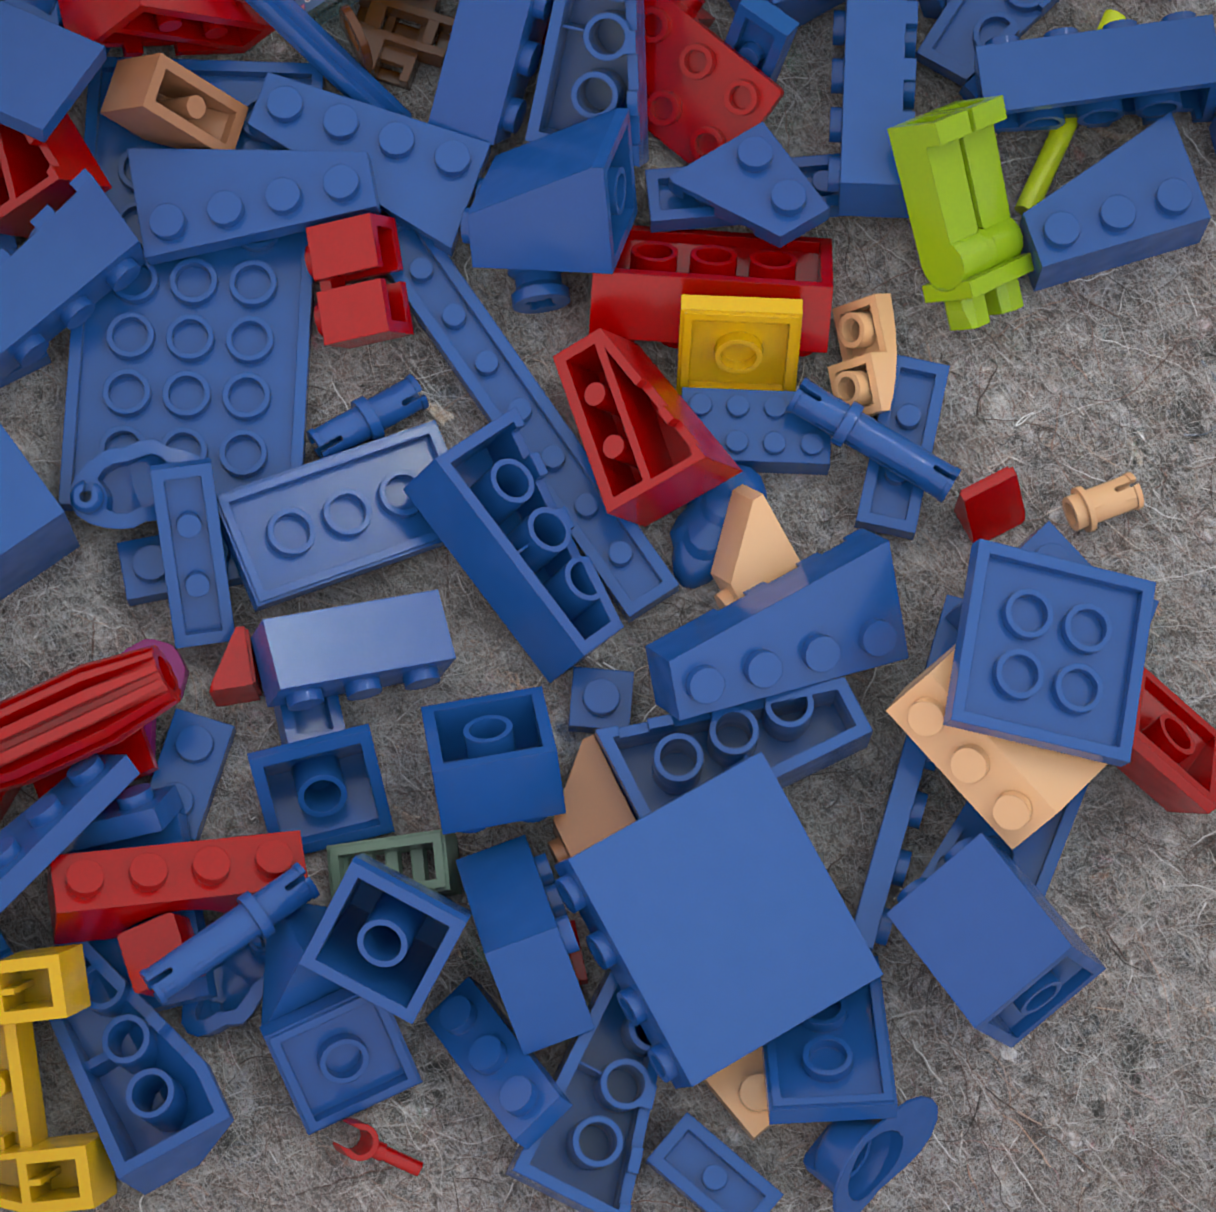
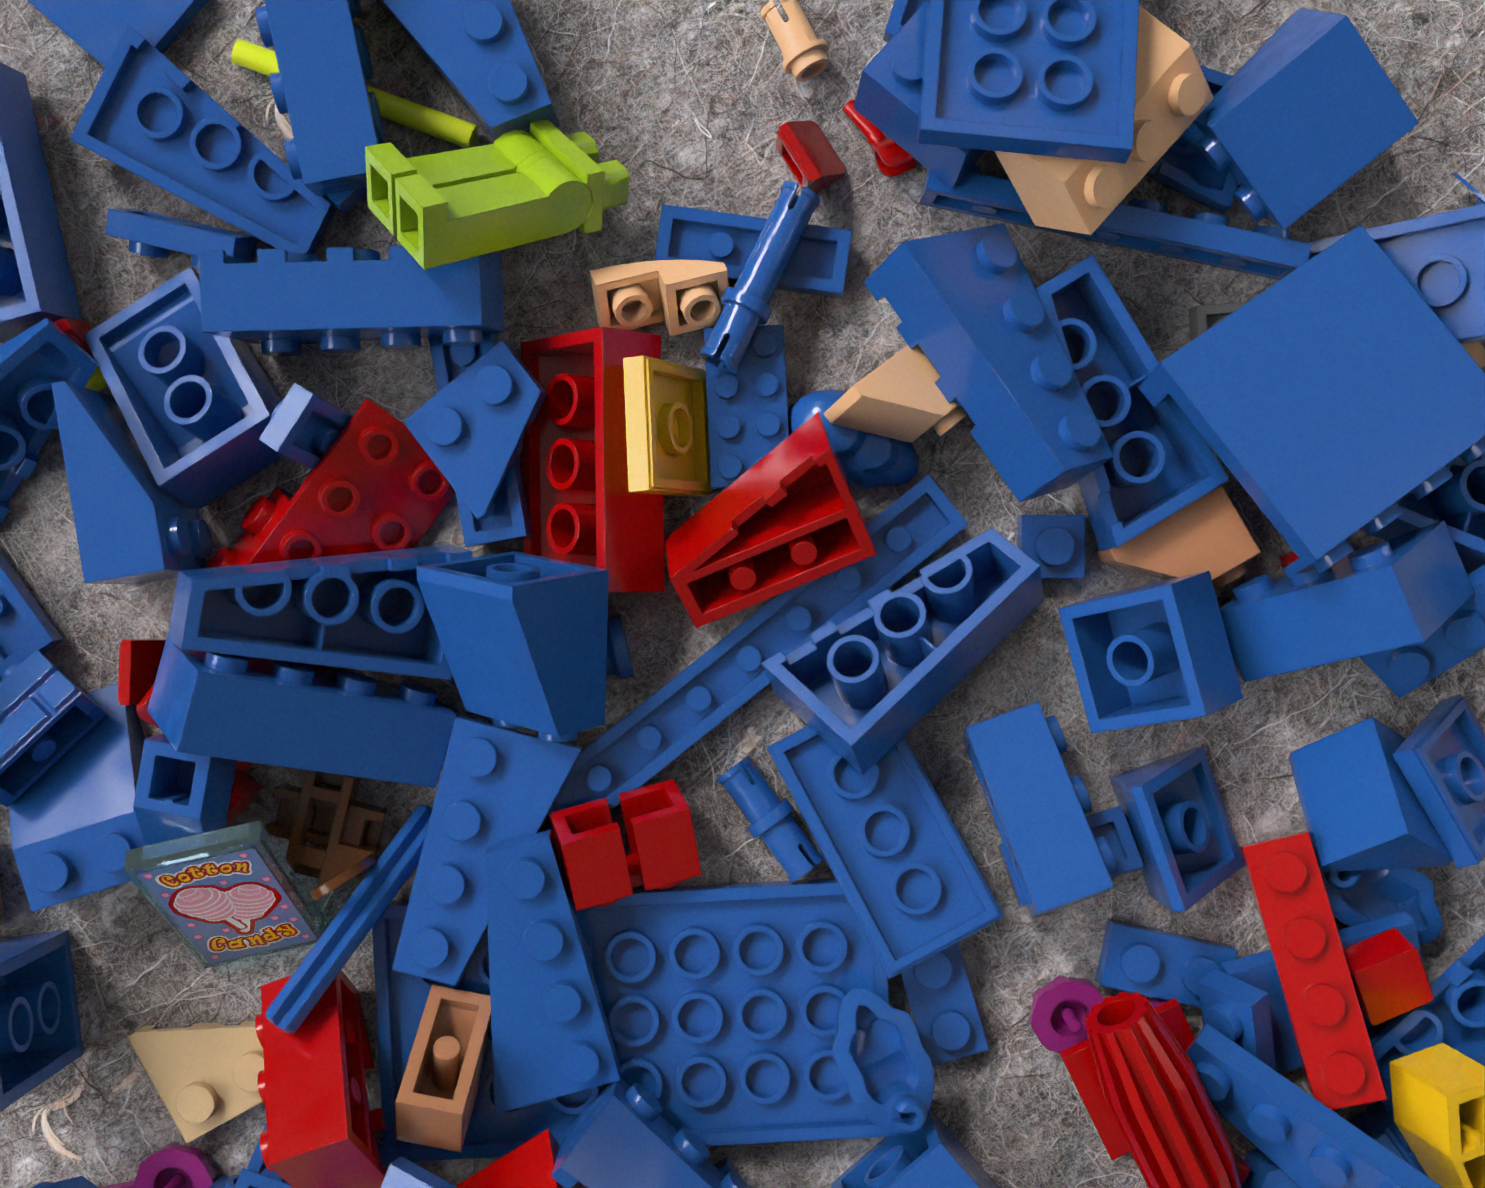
camera: 90 degrees left, 15 degrees up
blue pin [139,862,320,1005] -> none
blue plate [150,458,235,649] -> none
red slope [209,626,263,707] -> none
blue slope [299,853,472,1025] -> none
sand green slope [326,829,462,900] -> none

